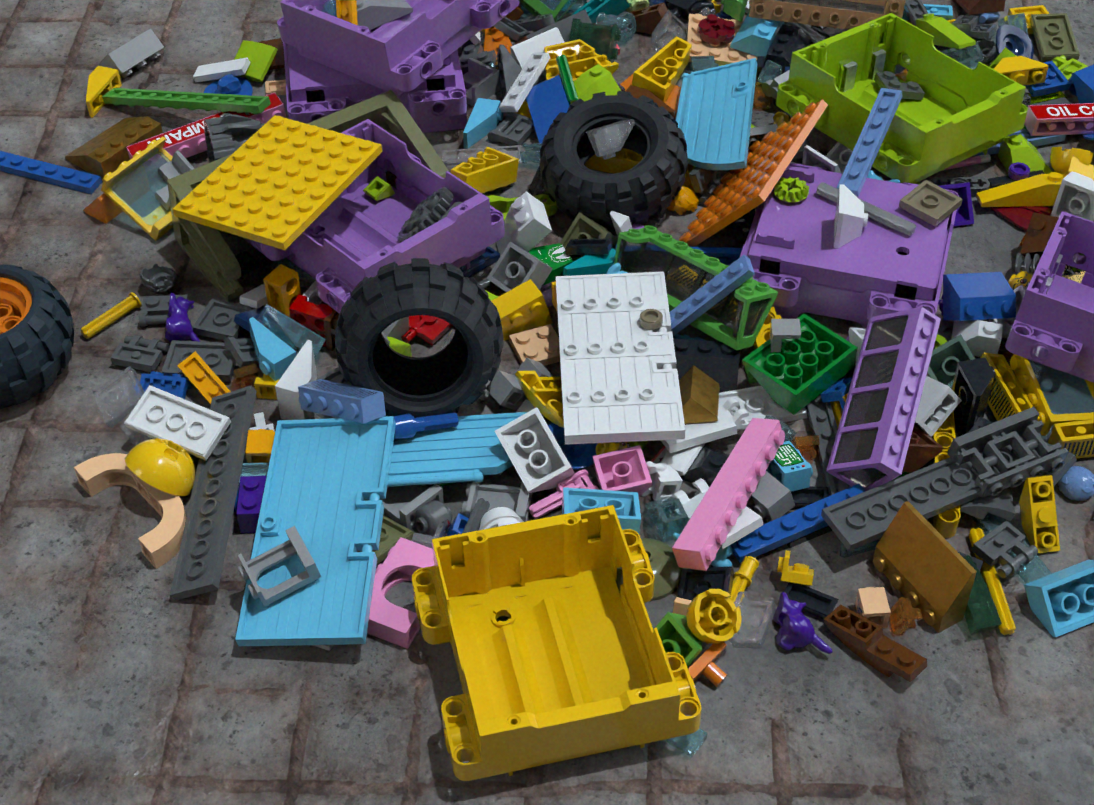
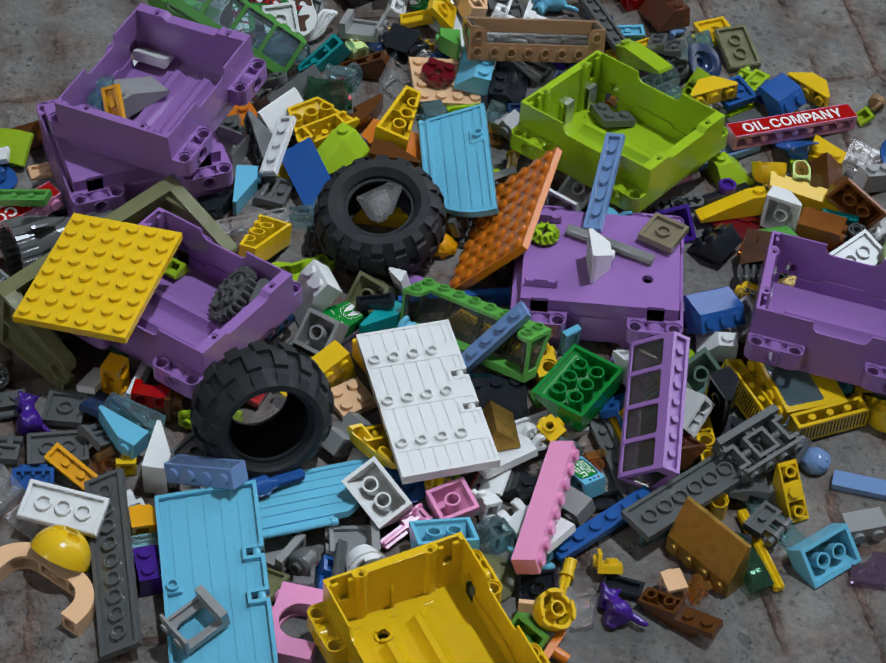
camera: 15 degrees left, 0 degrees up
green axle [556,55,579,104] -> none
dark tan tile [640,309,663,330] -> none
light grey panel [770,319,801,352] -> none
none -> black slope [197,190,233,222]
none -> reddish brown slope [348,94,383,134]
none -> yellow brick [536,414,568,445]
none -> medium azure tile [557,324,582,356]
none -> black slope [687,223,742,264]

